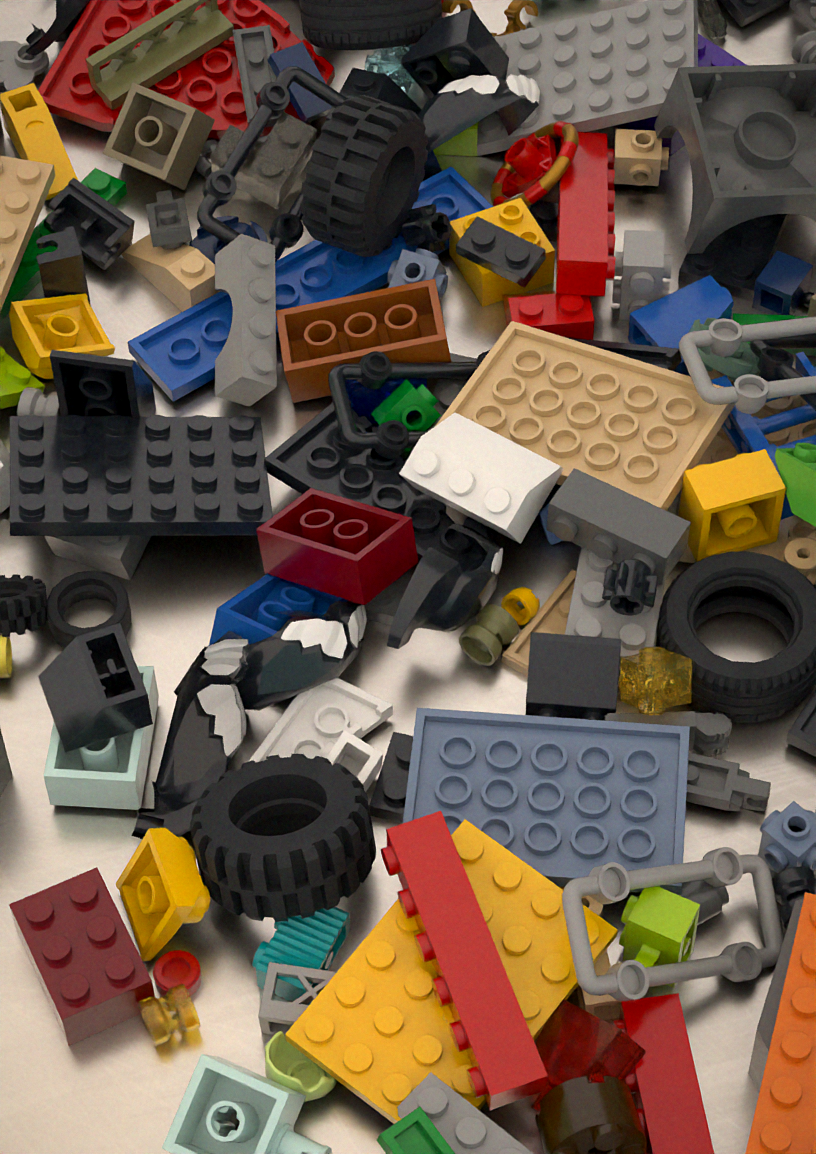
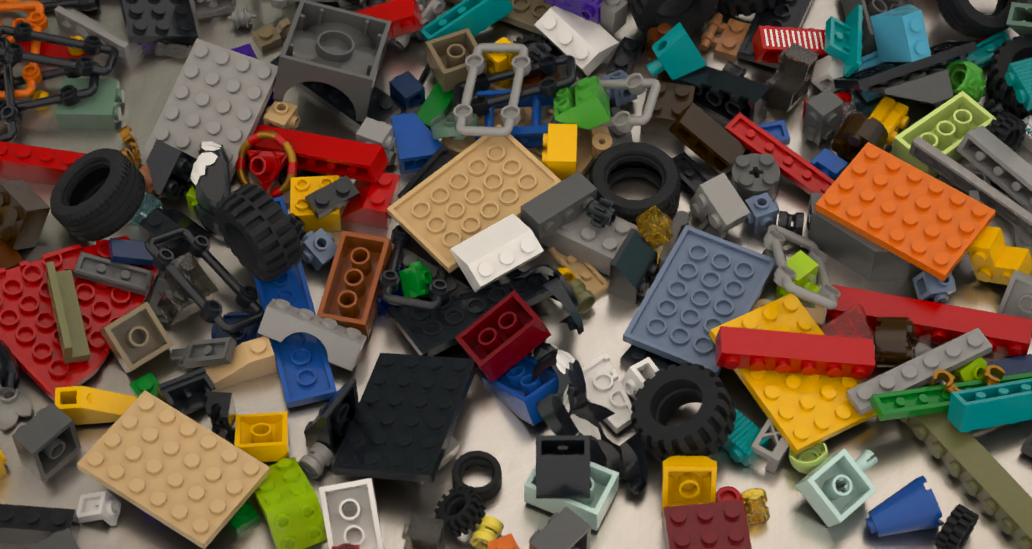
camera: 70 degrees left, 0 degrees up
none -> light grey brick [689,172,750,234]

